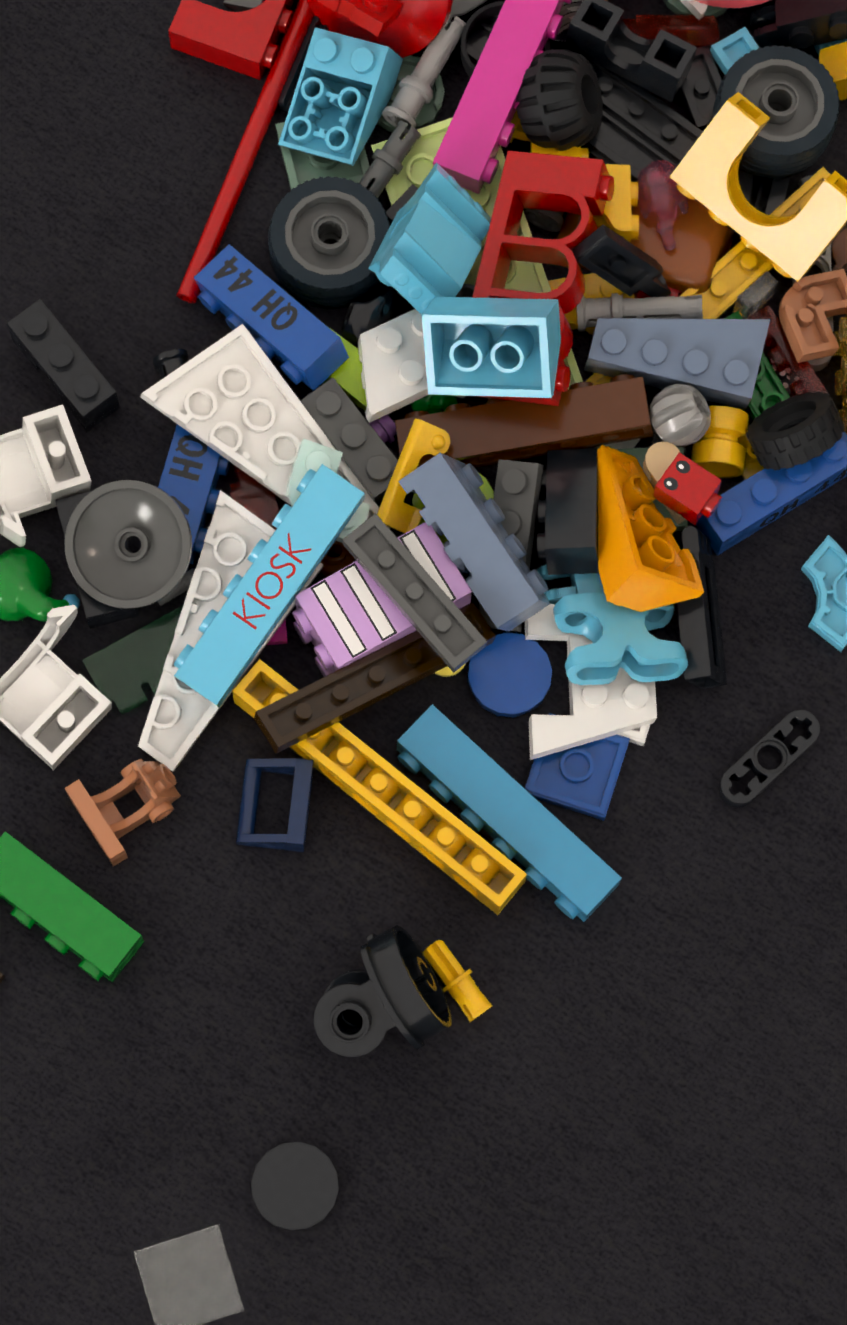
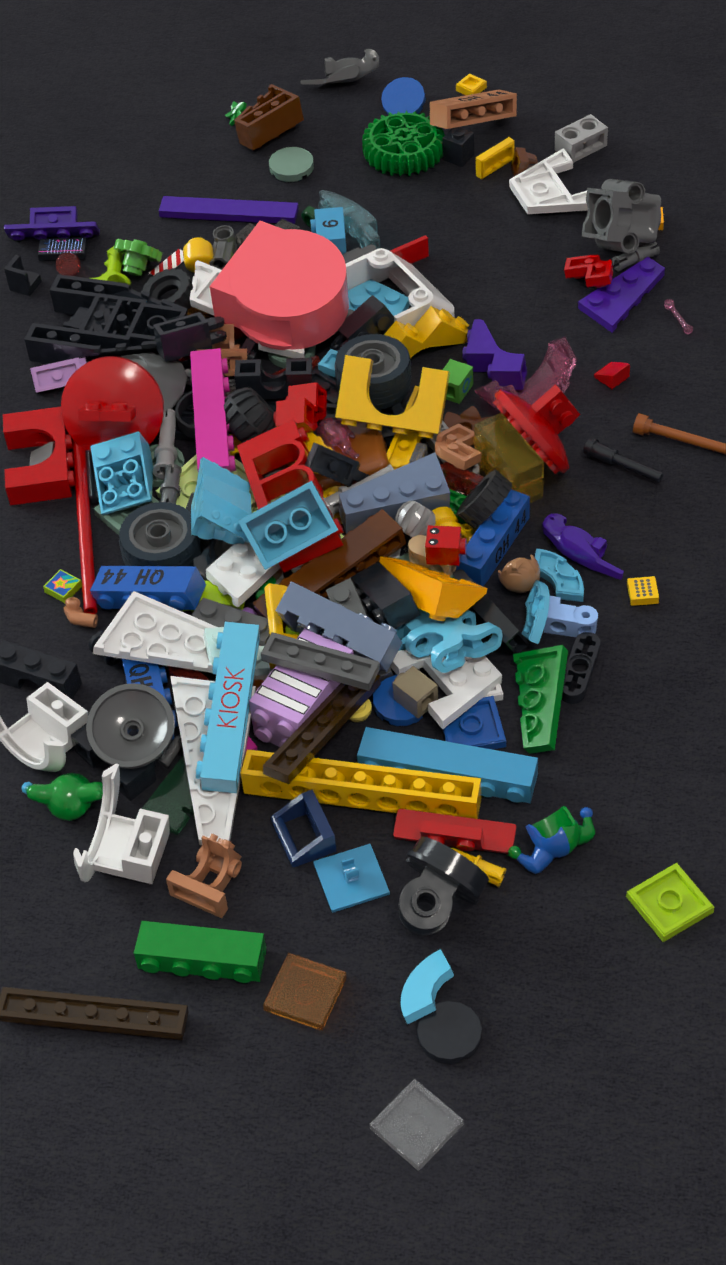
camera: 20 degrees left, 25 degrees down
none -> tile [43,569,82,603]
none -> nougat arm [64,597,98,628]
none -> clear orange tile [263,953,347,1030]
none -> red brick [273,382,327,432]
none -> dark azure piece [313,844,390,913]
none -> dark tan brick [393,666,438,718]
none -> red bracket [393,809,516,854]
none -> medium azure tile [401,949,454,1024]
none -> medium nougat hair [498,555,540,594]
none -> piece [508,806,595,874]
none -> green wing [513,645,568,754]
none -> medium azure tile [522,580,550,644]
none -> light blue leg [544,596,598,637]
none -> lime tile [626,863,714,942]

